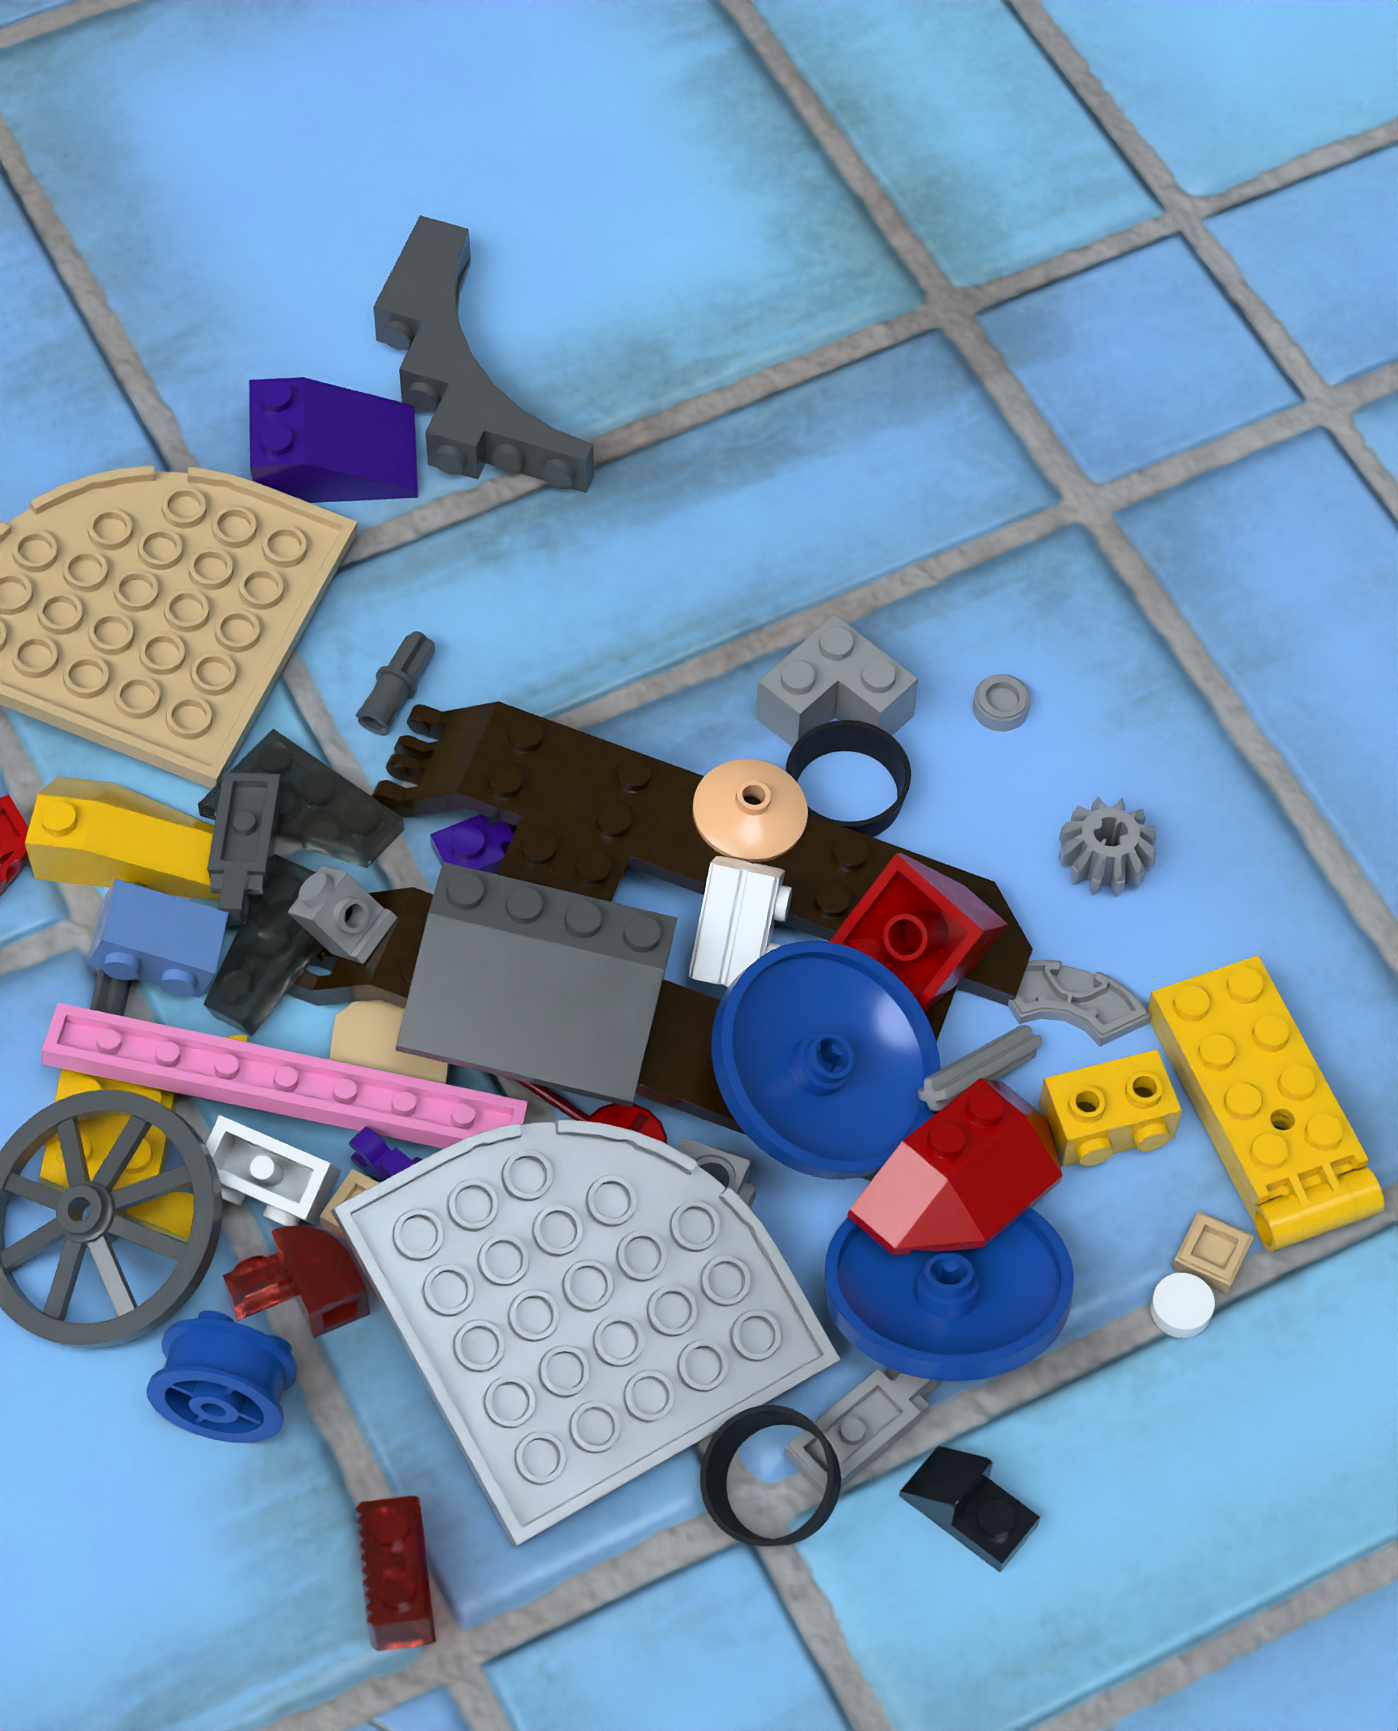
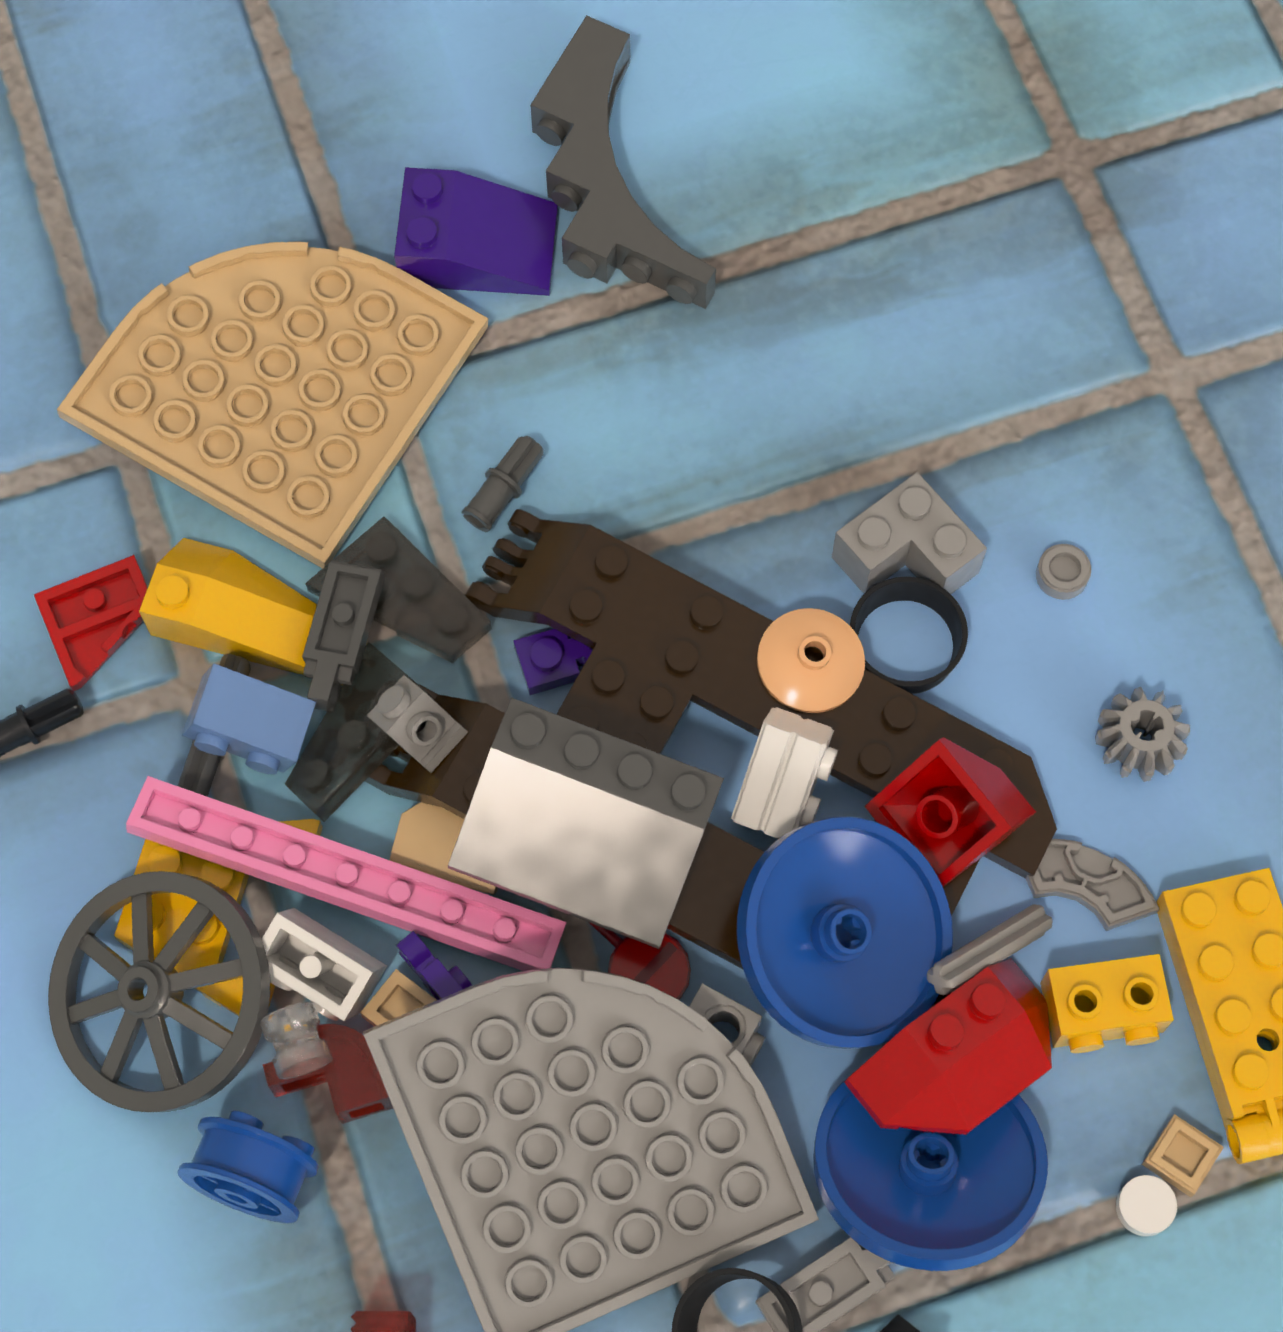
camera: 10 degrees right, 10 degrees up
none -> clear wheel [260,1002,333,1079]

